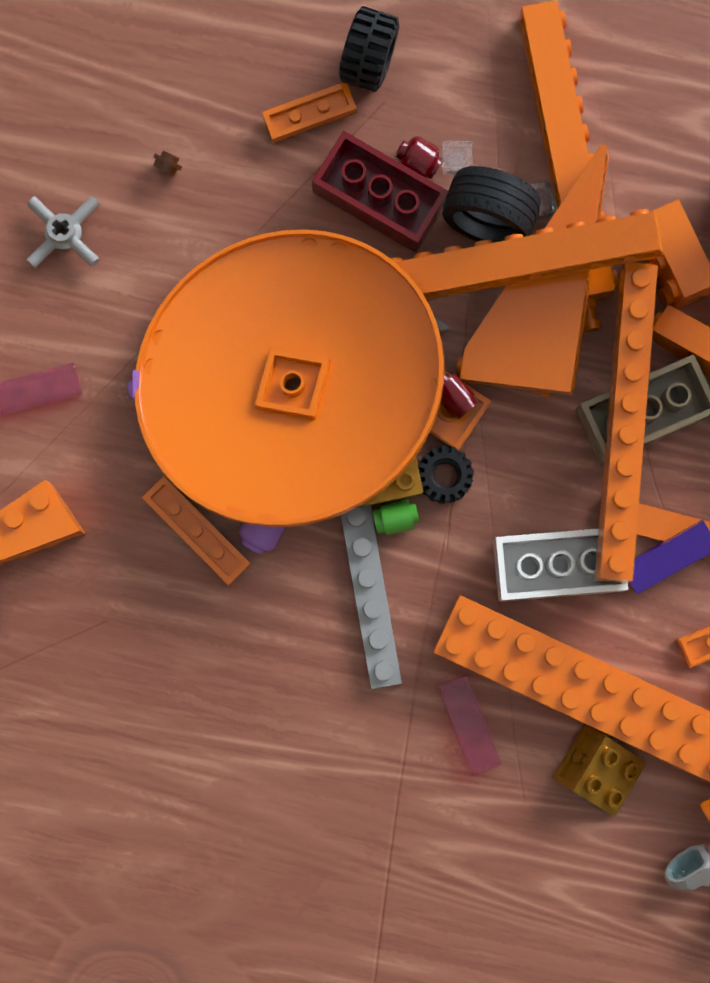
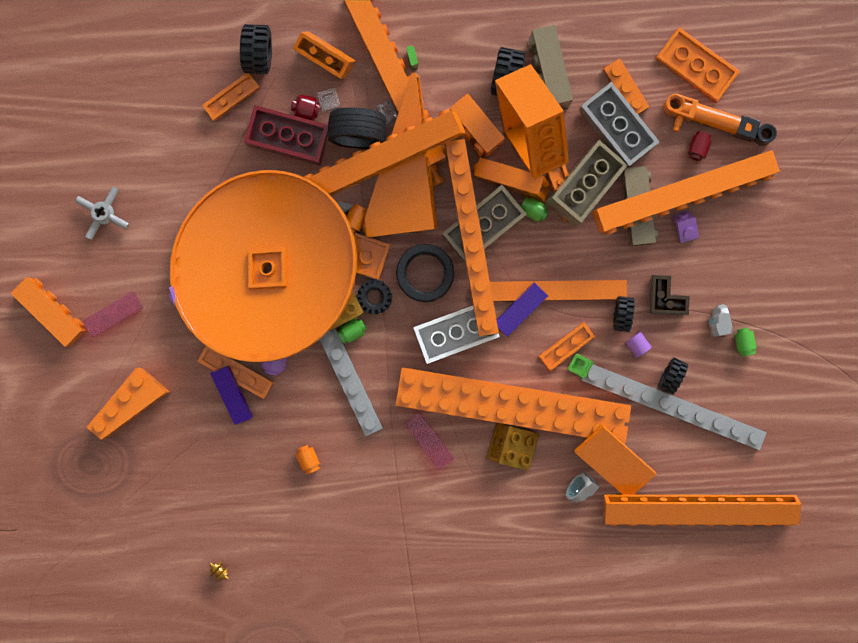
camera: 15 degrees left, 5 degrees up
reddish brown plate [153,151,182,176] -> none
dark red brick [440,373,478,419] -> none
none -> pearl gold wheel [209,561,229,582]
none -> dark purple tile [210,365,253,425]
none -> orange brick [293,31,356,79]
none -> orange brick [295,445,320,475]
none -> orange brick [346,204,367,233]
none -> black tyre [396,244,454,302]
none -> bright green tile [406,45,418,70]

